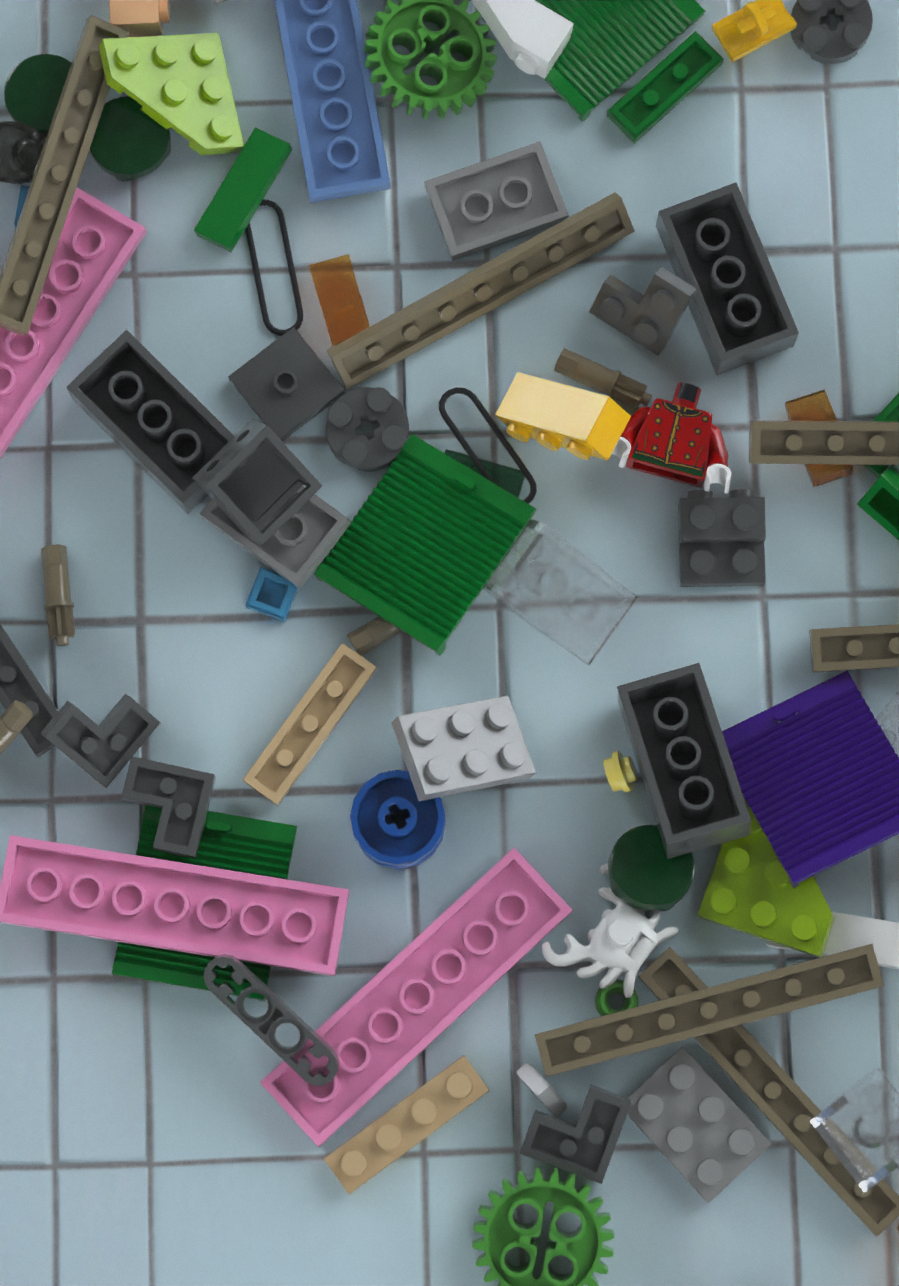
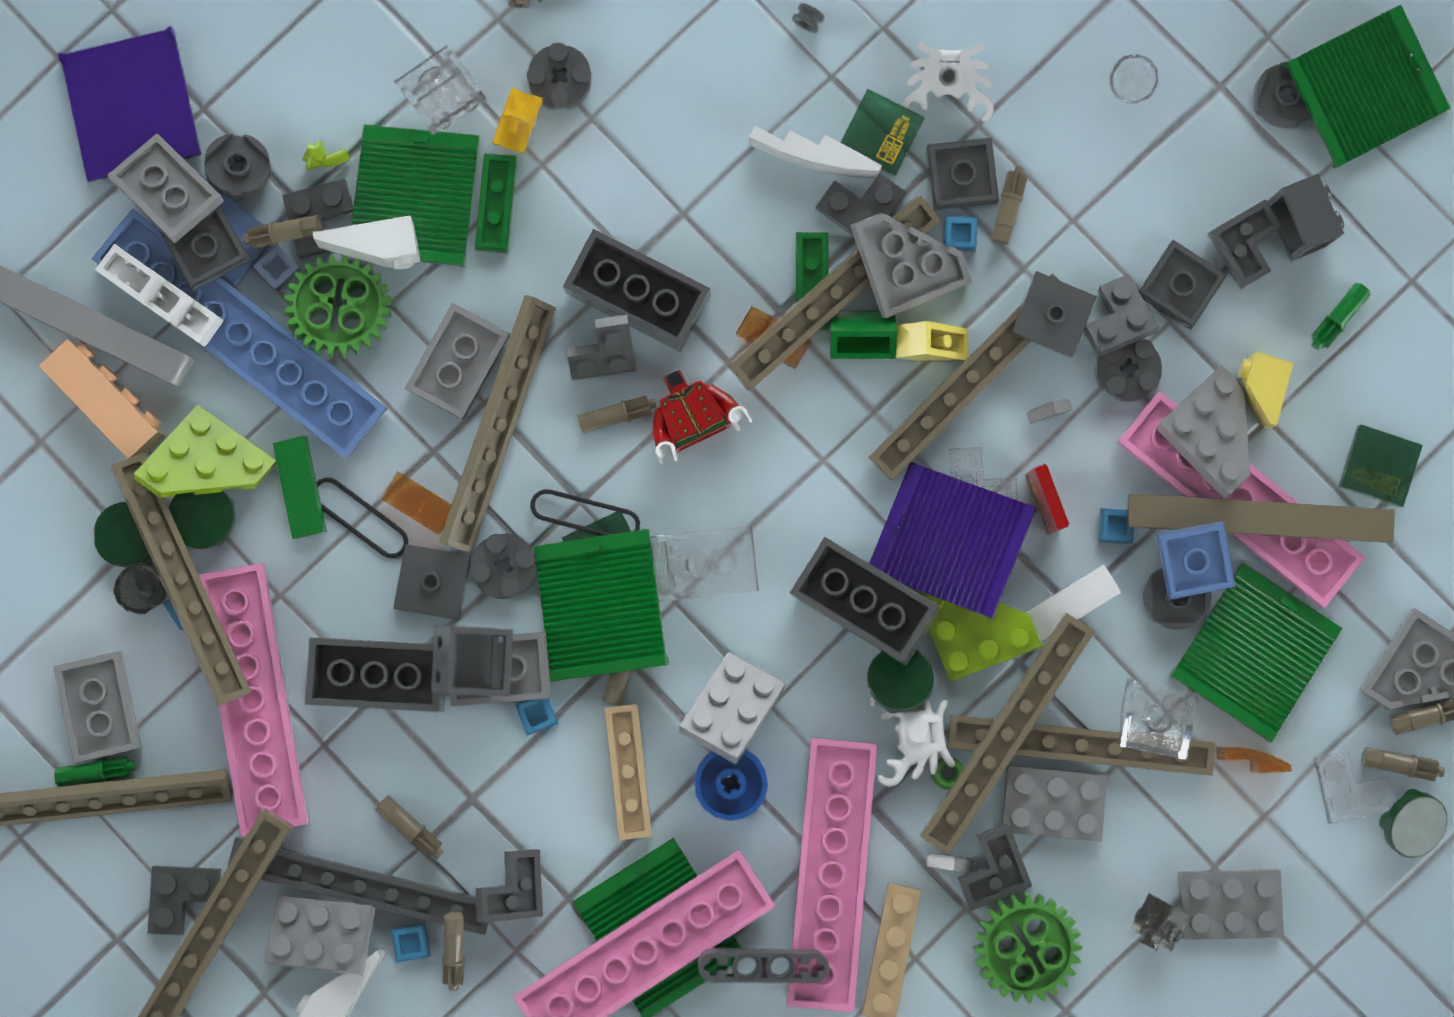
camera: 45 degrees left, 5 degrees up
dark grey plate [121,756,216,859] -> none
yellow brick [495,372,631,461] -> none
light yellow plate [603,750,638,793] -> none
dark grey plate [678,489,766,587] -> none

